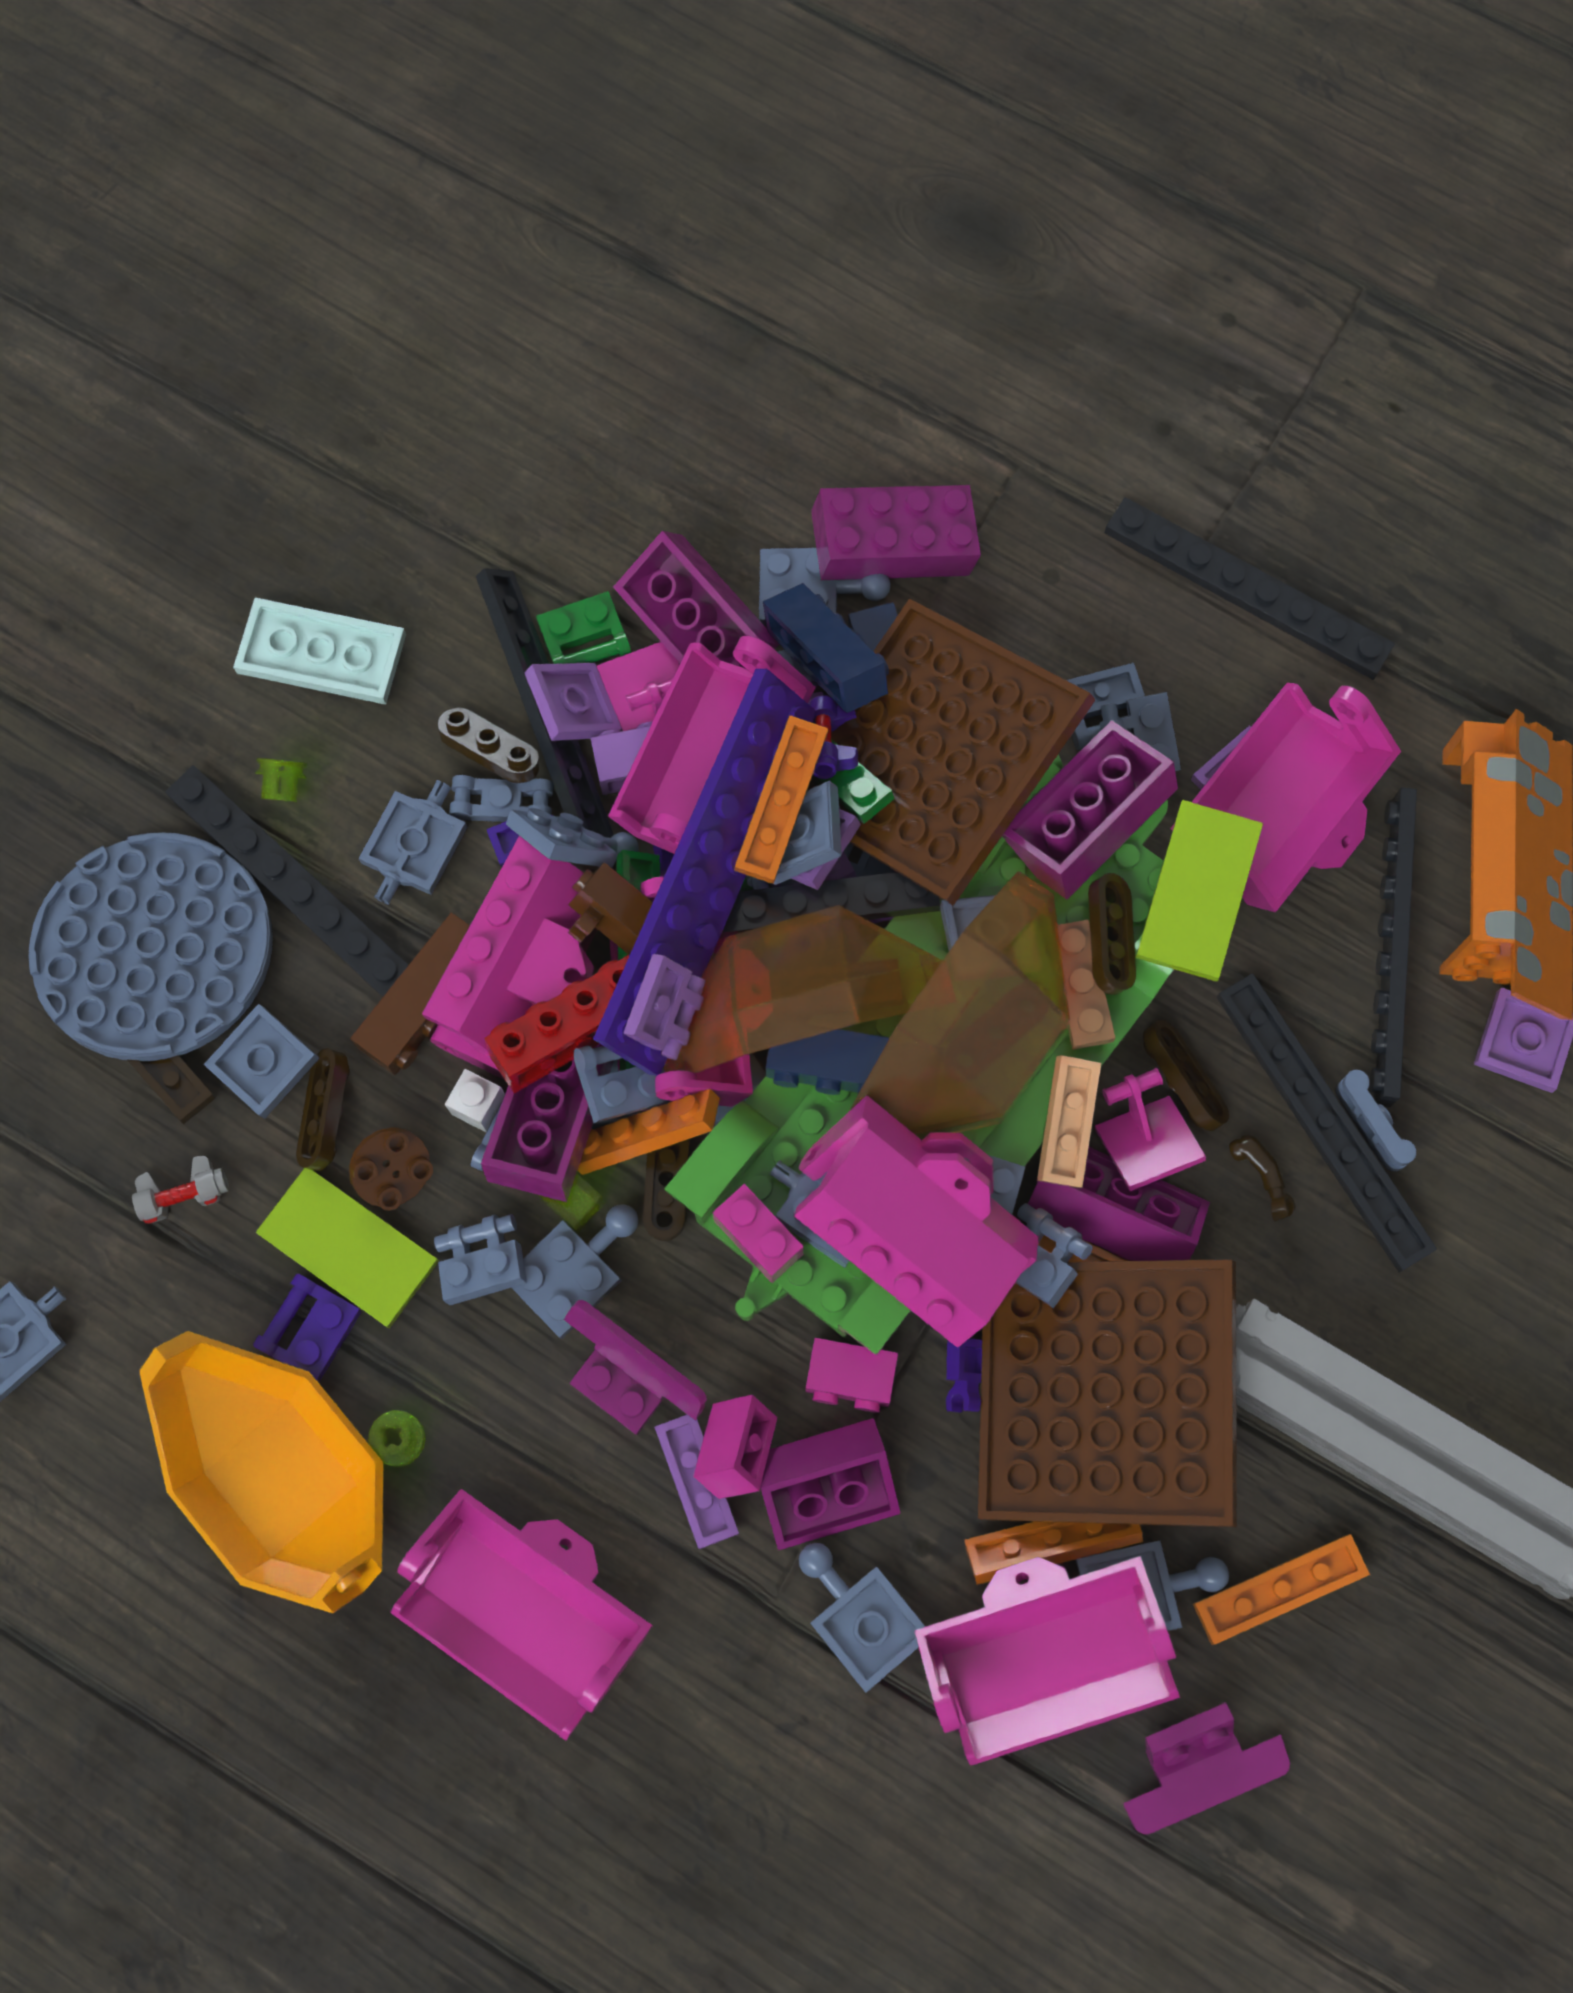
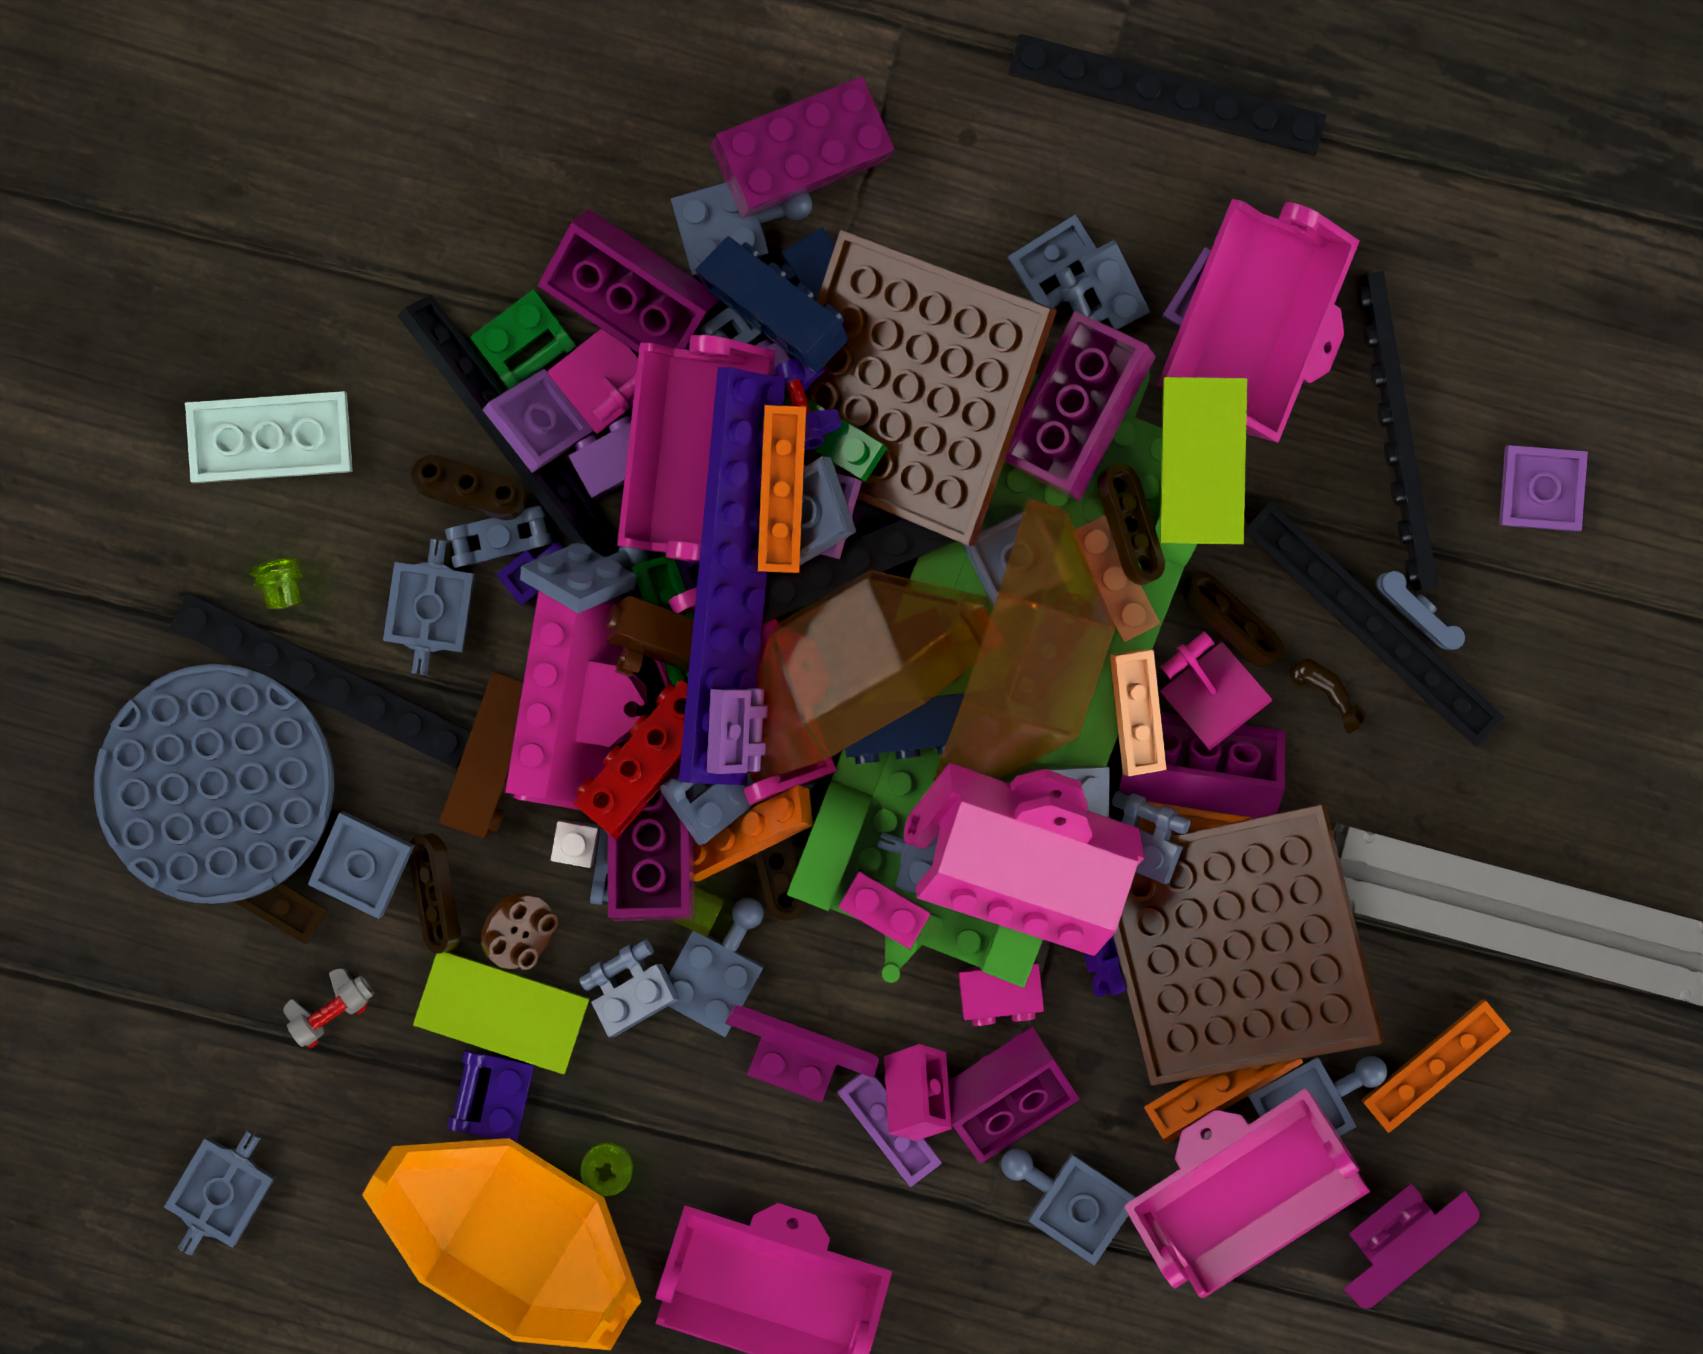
camera: 20 degrees left, 15 degrees up
orange panel [1439,709,1573,1020] -> none

